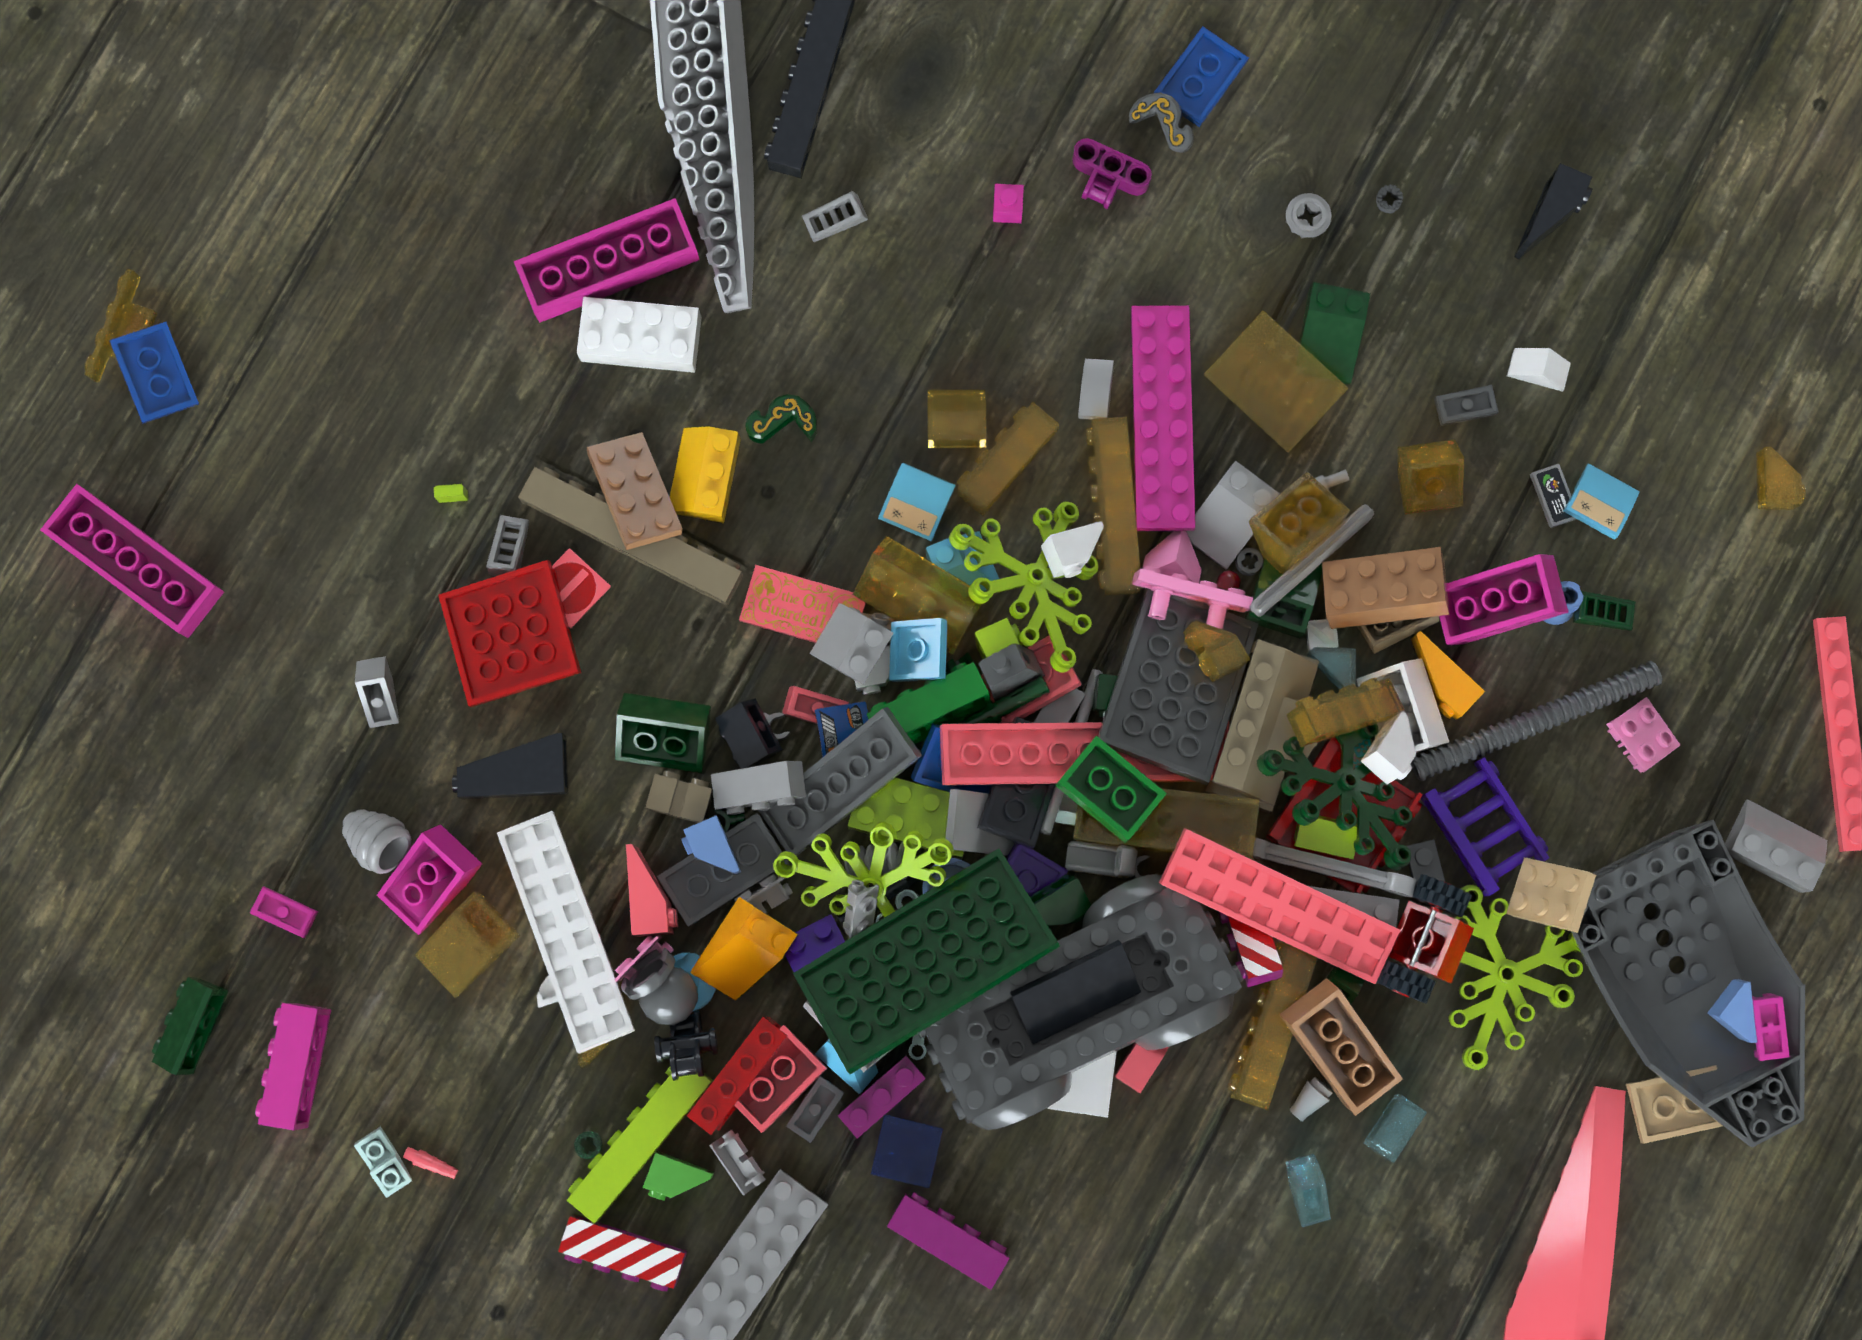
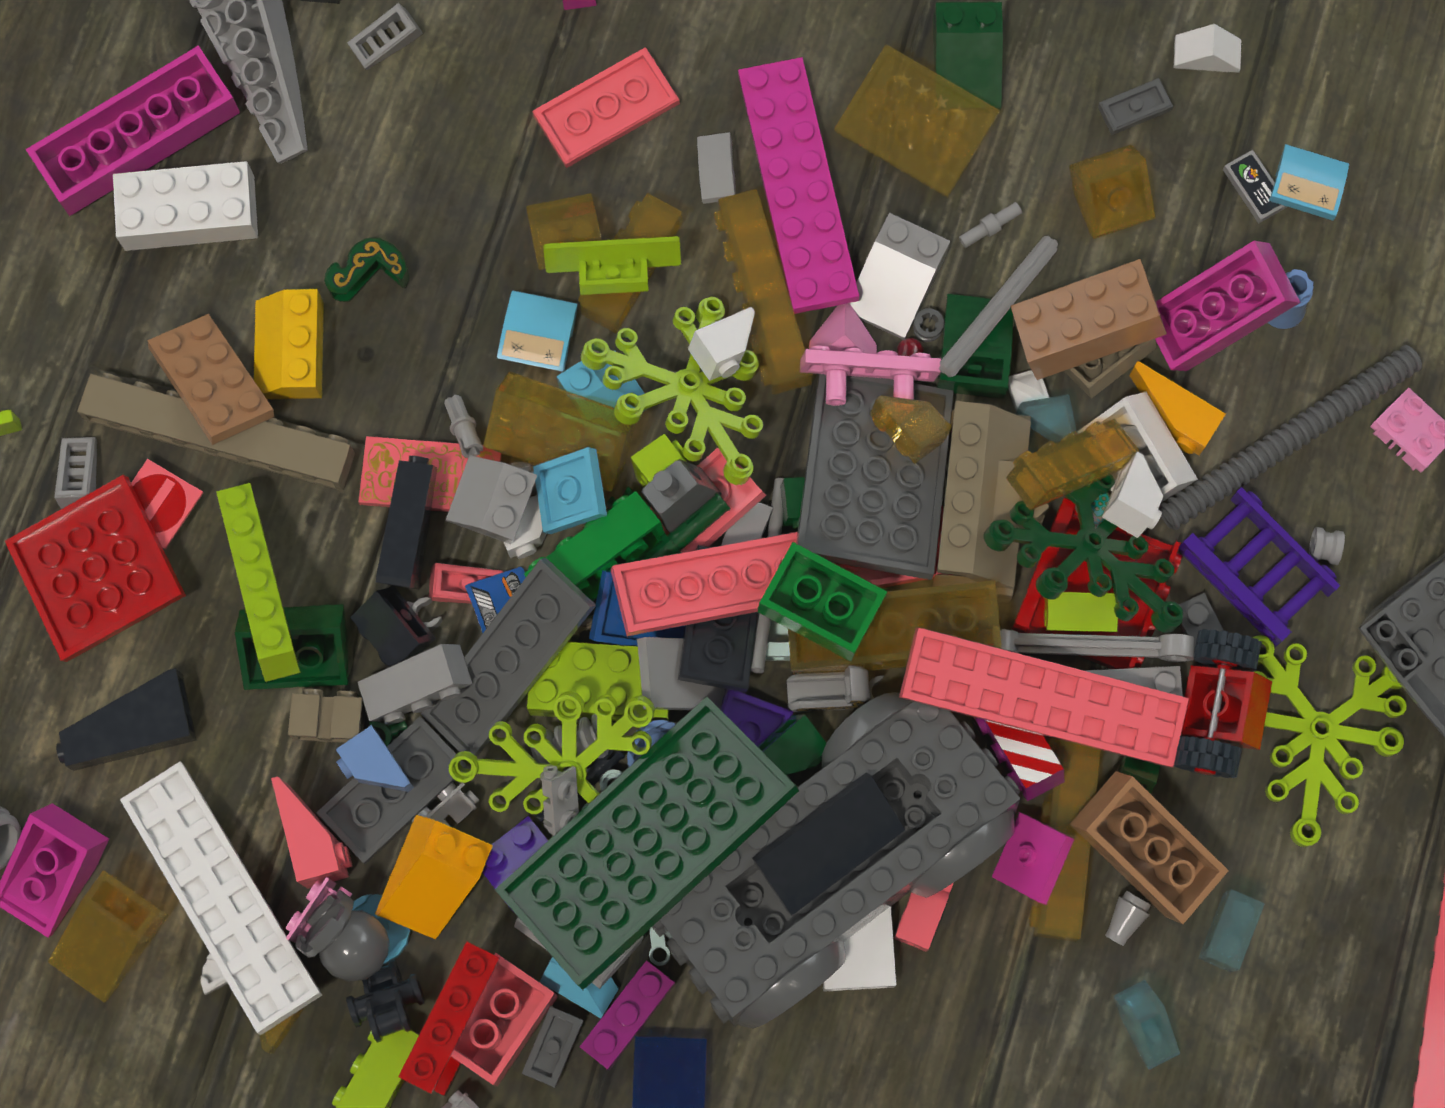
camera: 10 degrees left, 5 degrees down
clear yellow slope [1249,472,1350,575] -> none
tan plate [1506,857,1596,933] -> none
dark green slope [1573,591,1636,631] -> none
none -> lime brick [216,483,300,682]
none -> black slope [375,456,437,590]
none -> light grey axle [444,395,483,458]
none -> coral tile [532,47,680,168]
none -> lime bracket [544,236,681,295]
none -> dark pink plate [992,812,1074,905]
none -> light grey wheel [1309,527,1345,565]

